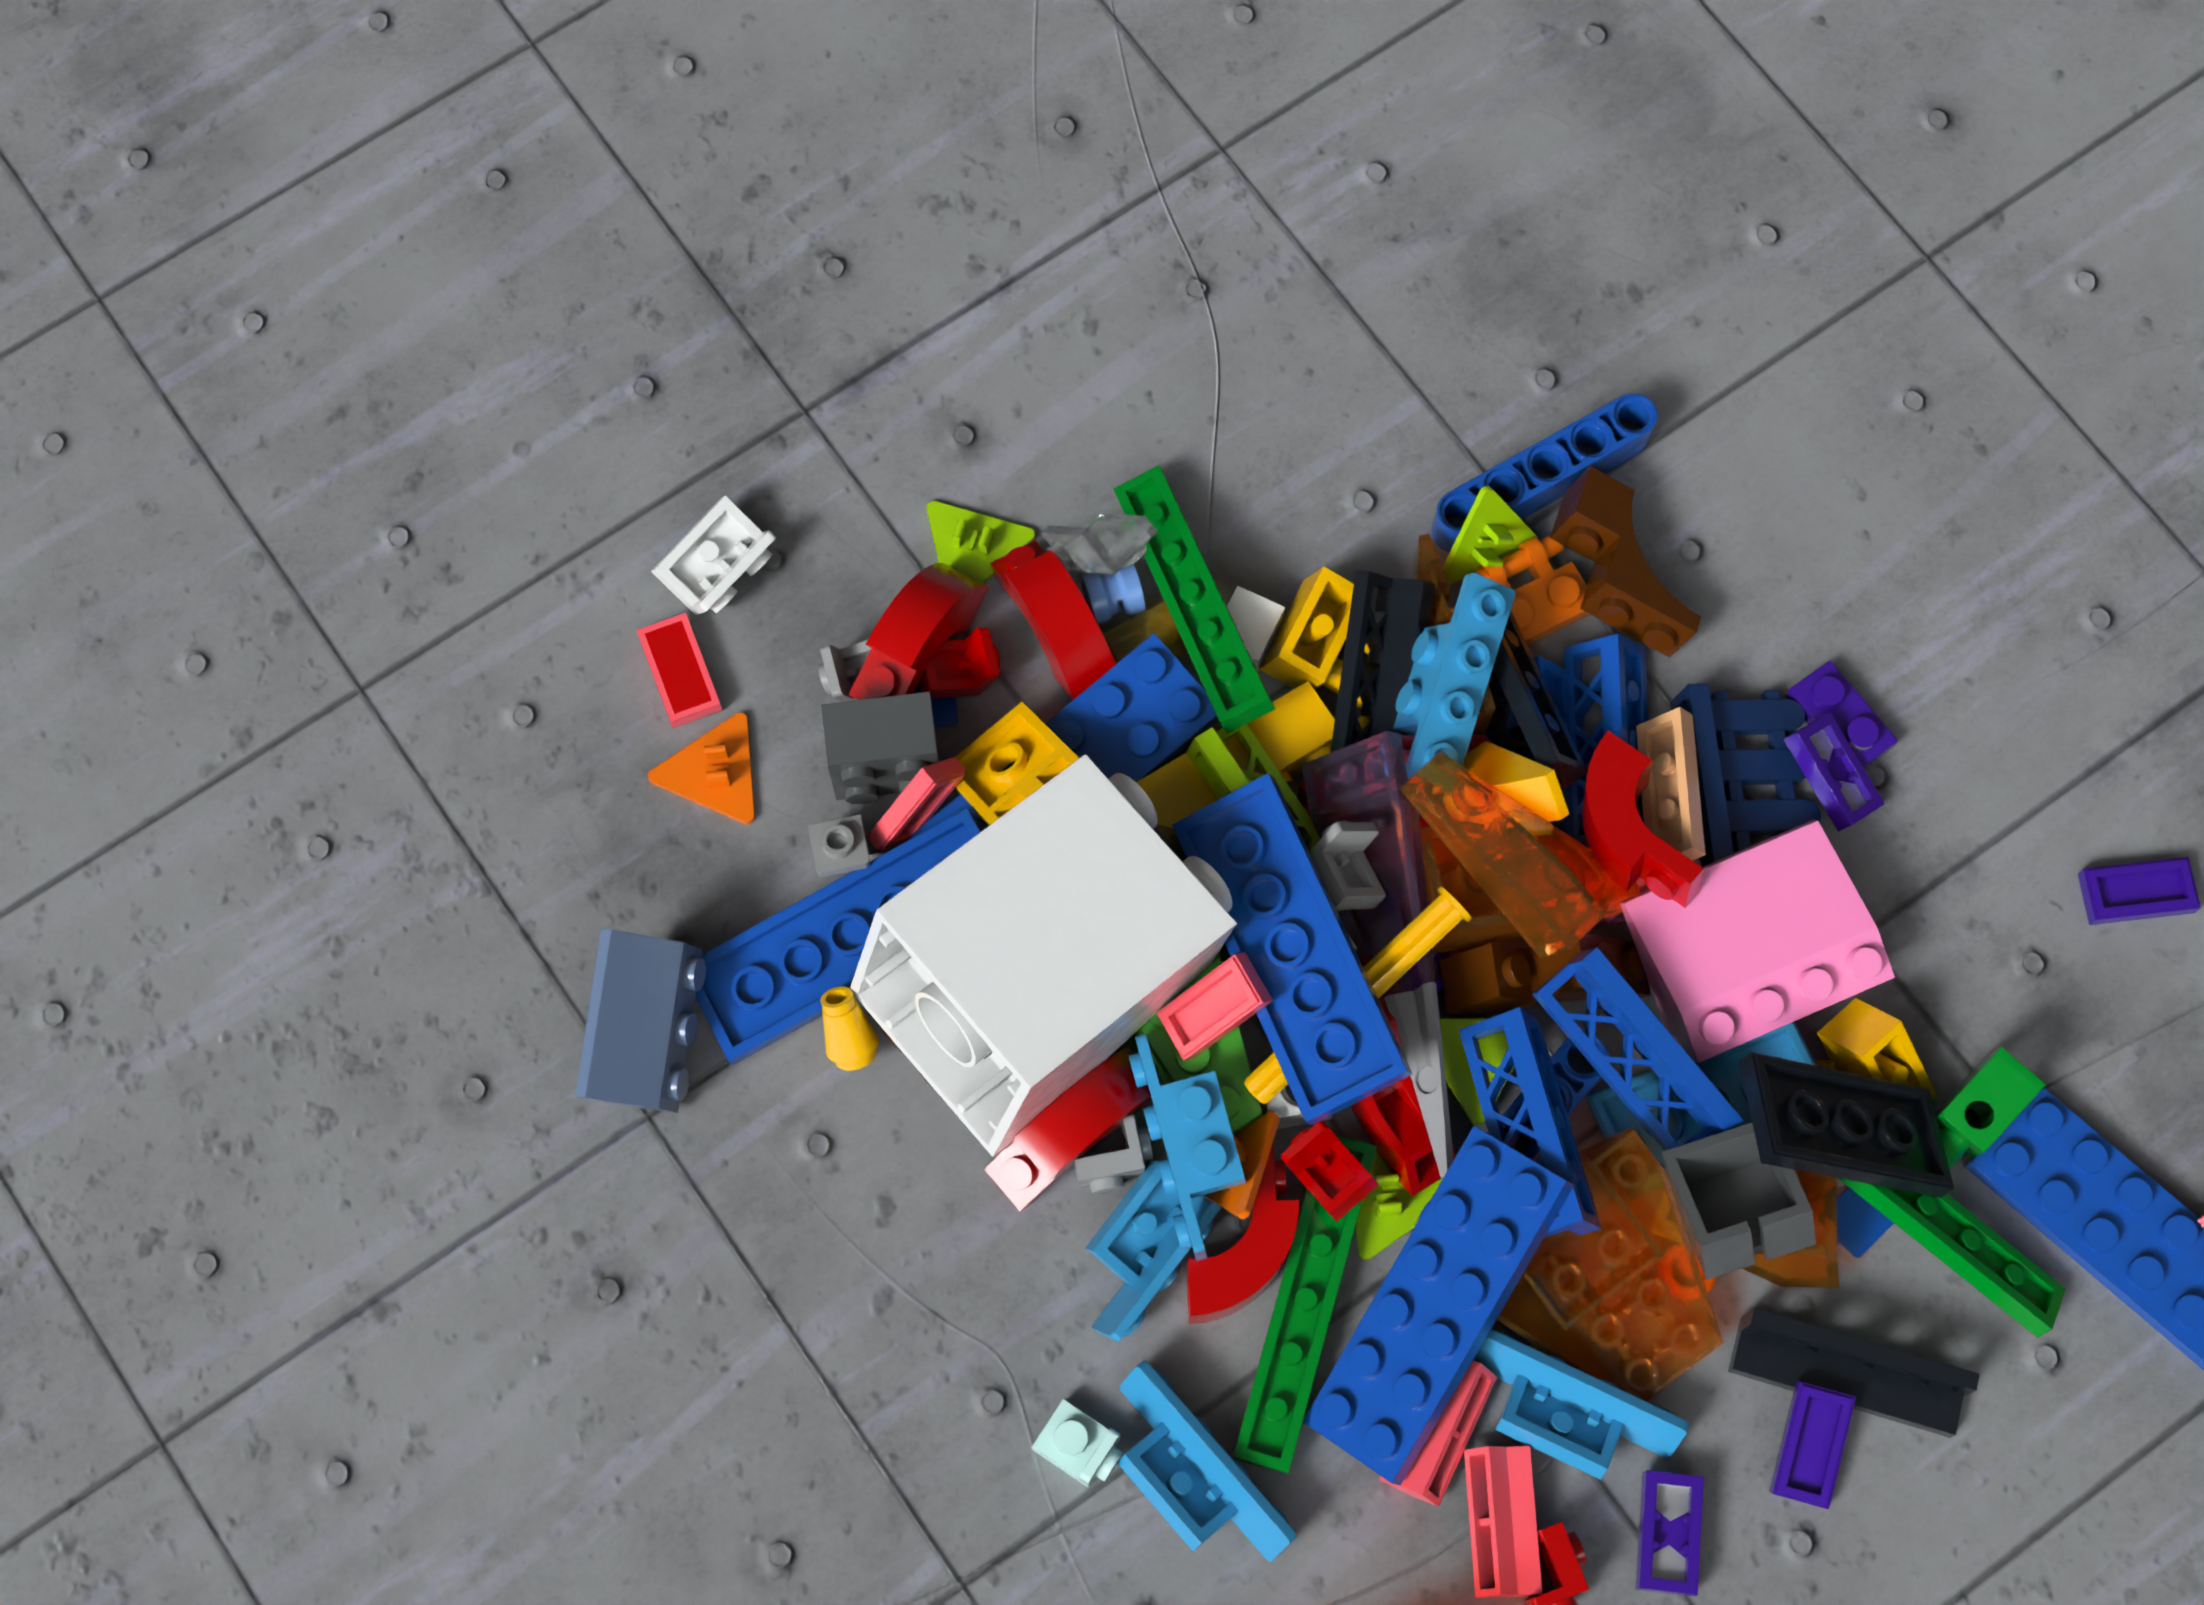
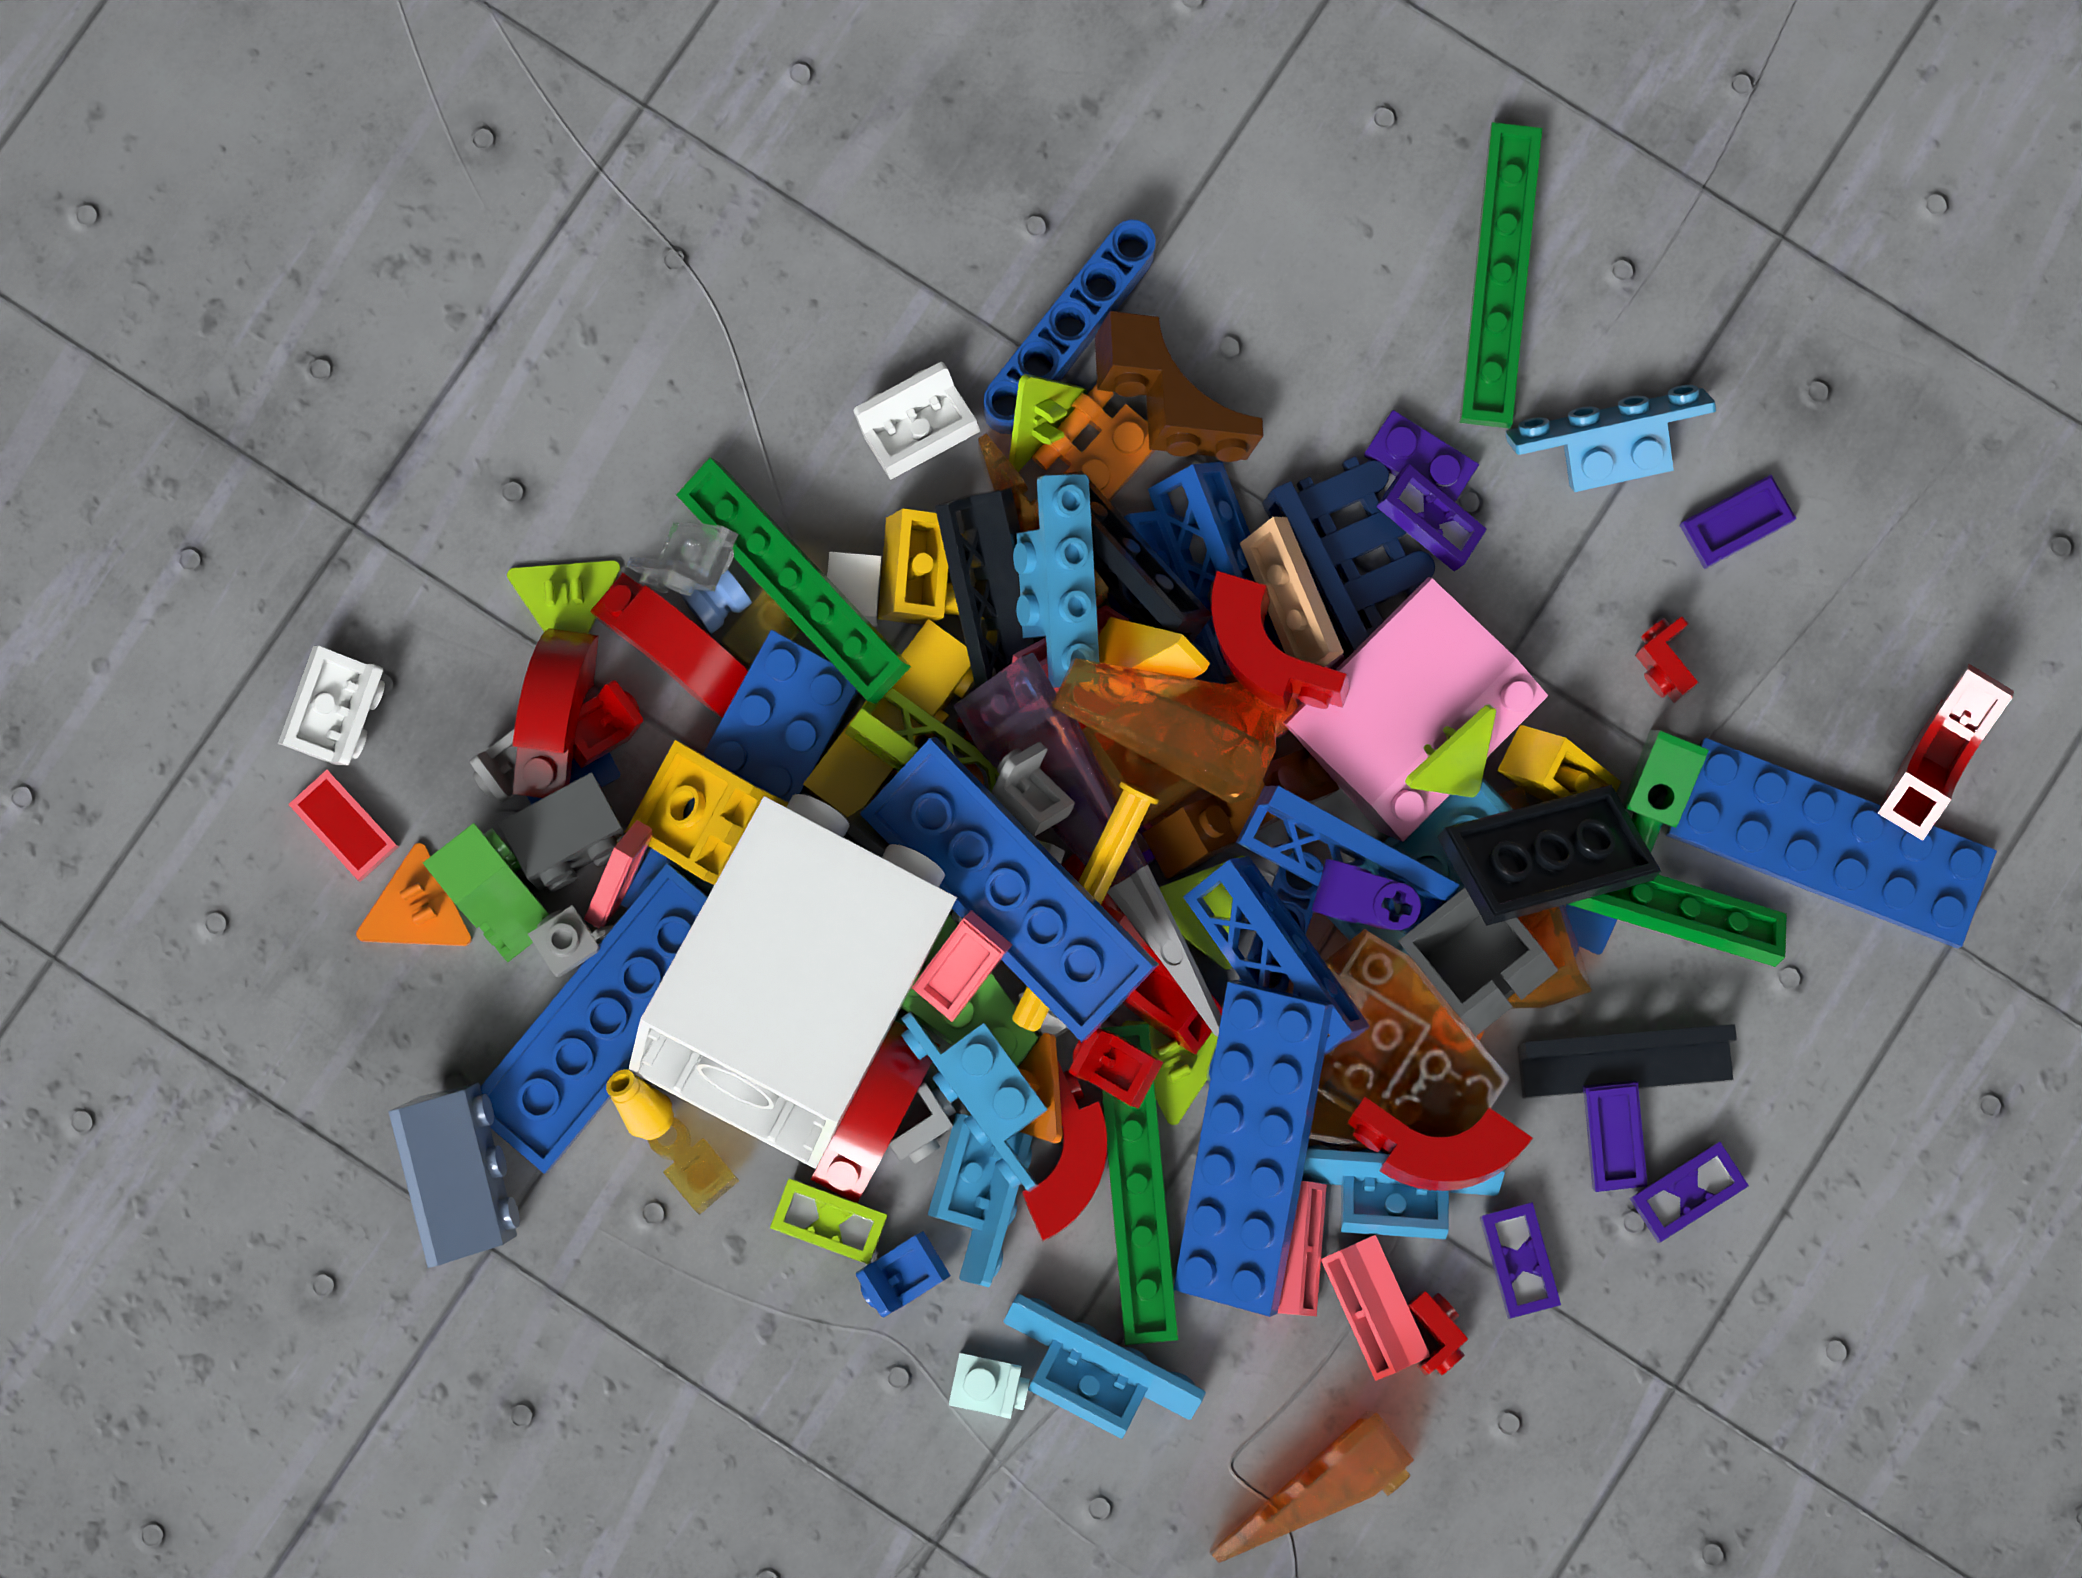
camera: 25 degrees left, 10 degrees up
none -> bright green wedge [423,823,550,963]
none -> clear yellow plate [648,1117,740,1215]
none -> lime piece [770,1178,888,1265]
none -> white bracket [853,362,981,480]
none -> blue bracket [856,1231,951,1318]
none -> dark purple piece [1312,859,1421,930]
none -> red arch [1348,1097,1533,1191]
none -> lime piece [1405,704,1496,798]
none -> green plate [1459,122,1542,429]
none -> bracket [1505,385,1716,492]
none -> dark purple piece [1629,1142,1749,1243]
none -> red bracket [1635,616,1699,703]

